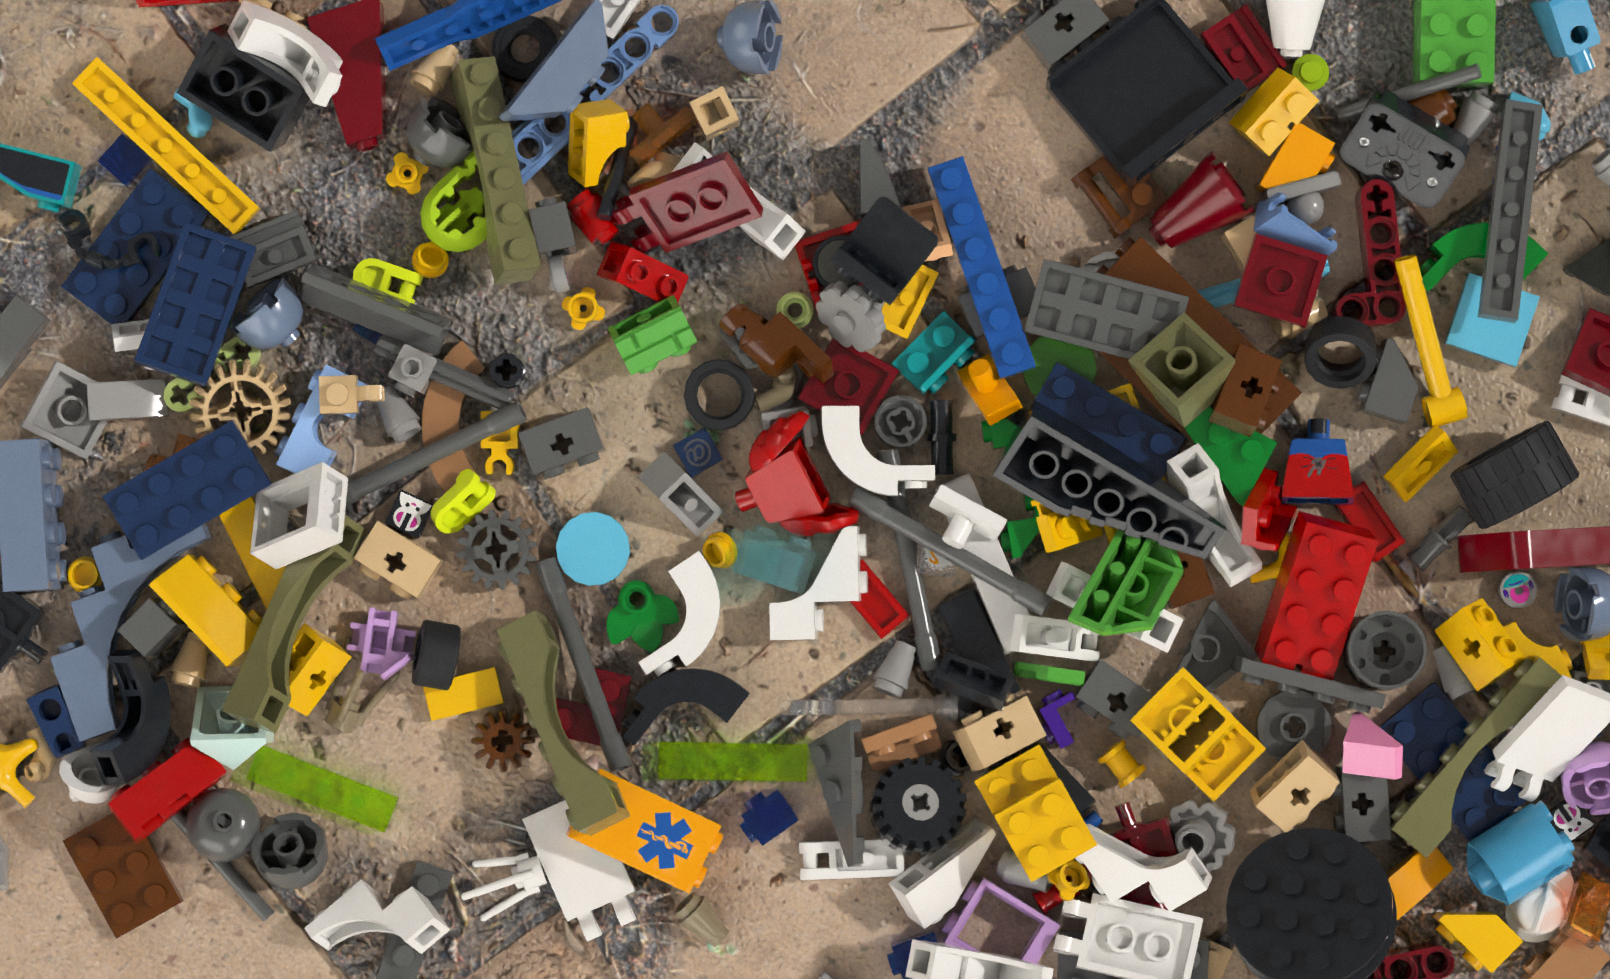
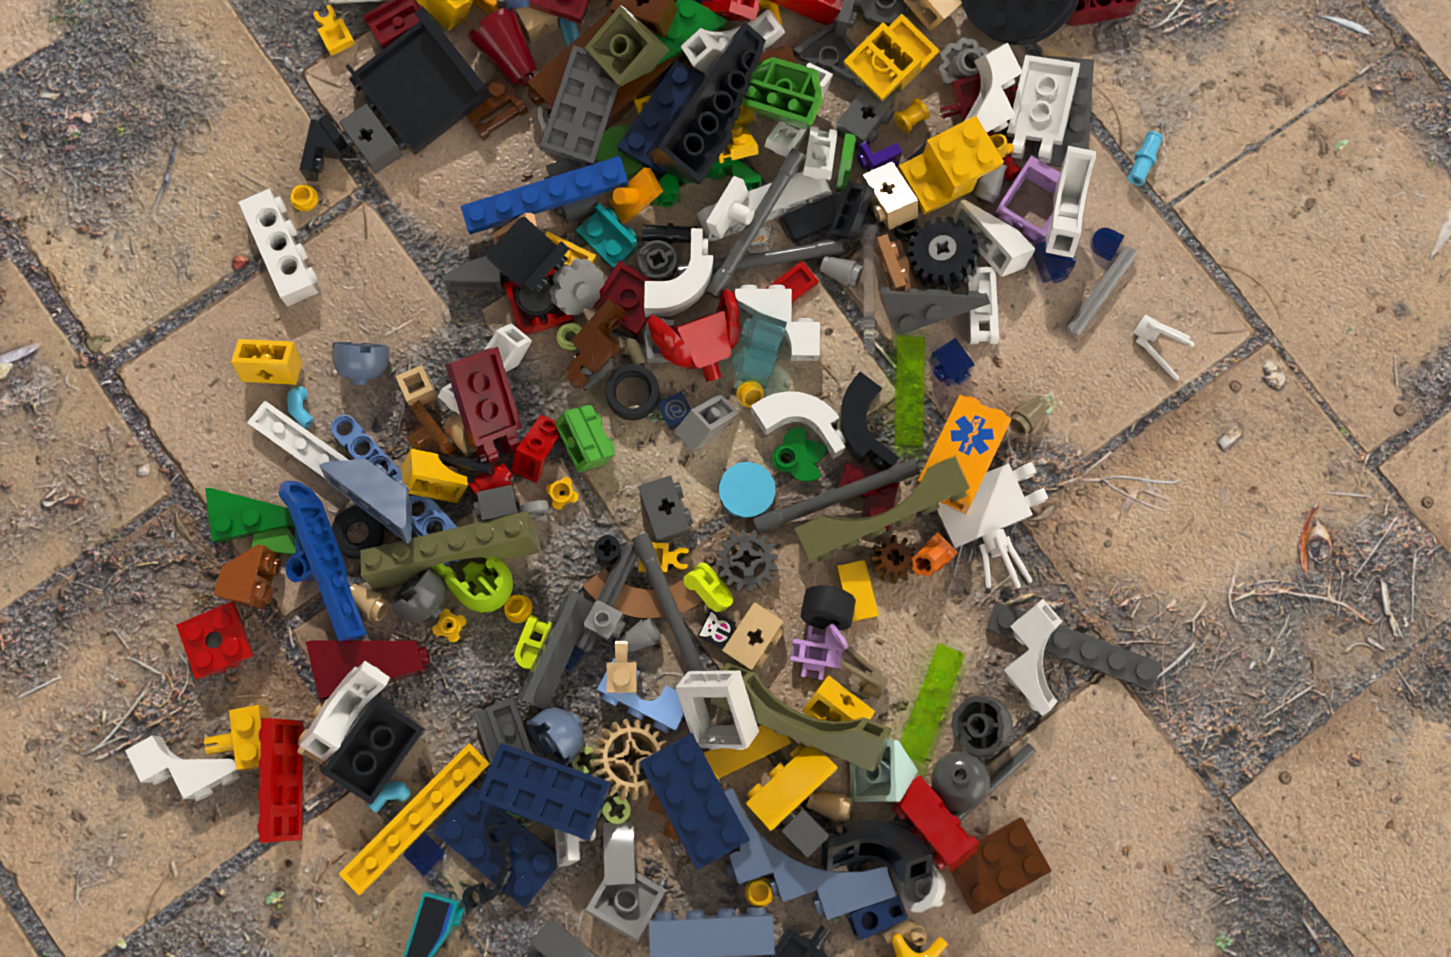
camera: 90 degrees left, 10 degrees down
none -> orange piece [912,532,958,577]

